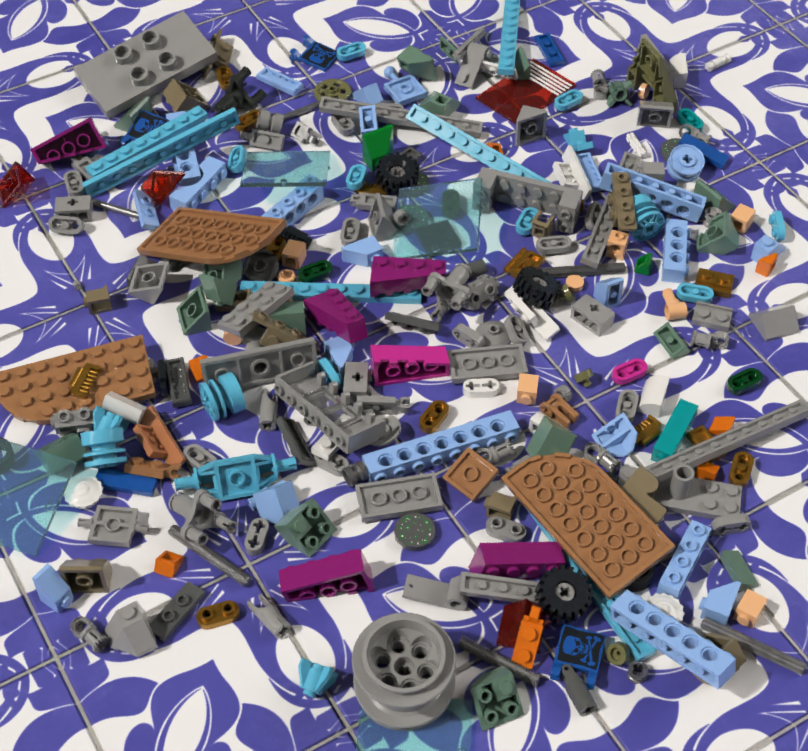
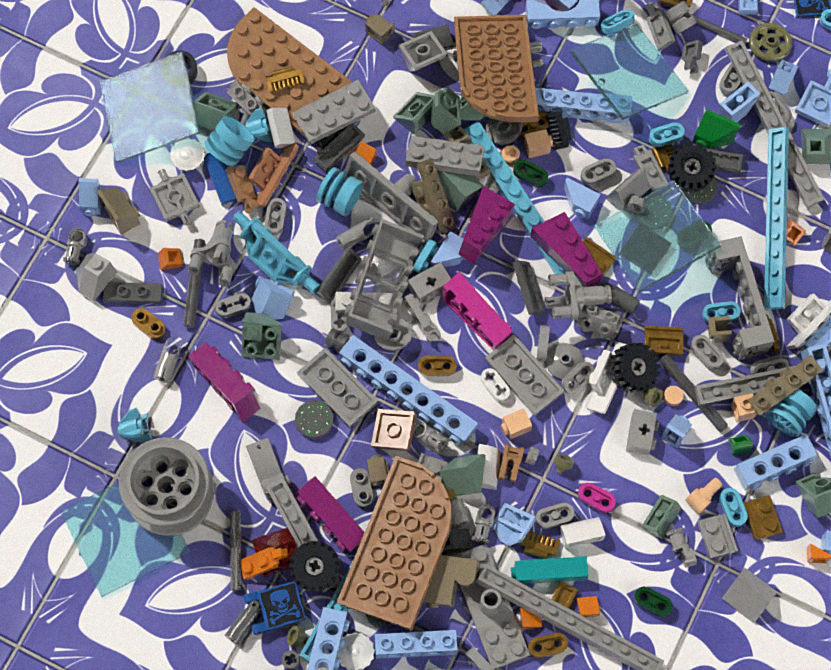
camera: 55 degrees right, 20 degrees up
sand green slope [469,666,524,731] -> none
none -> light grey plate [292,80,376,144]

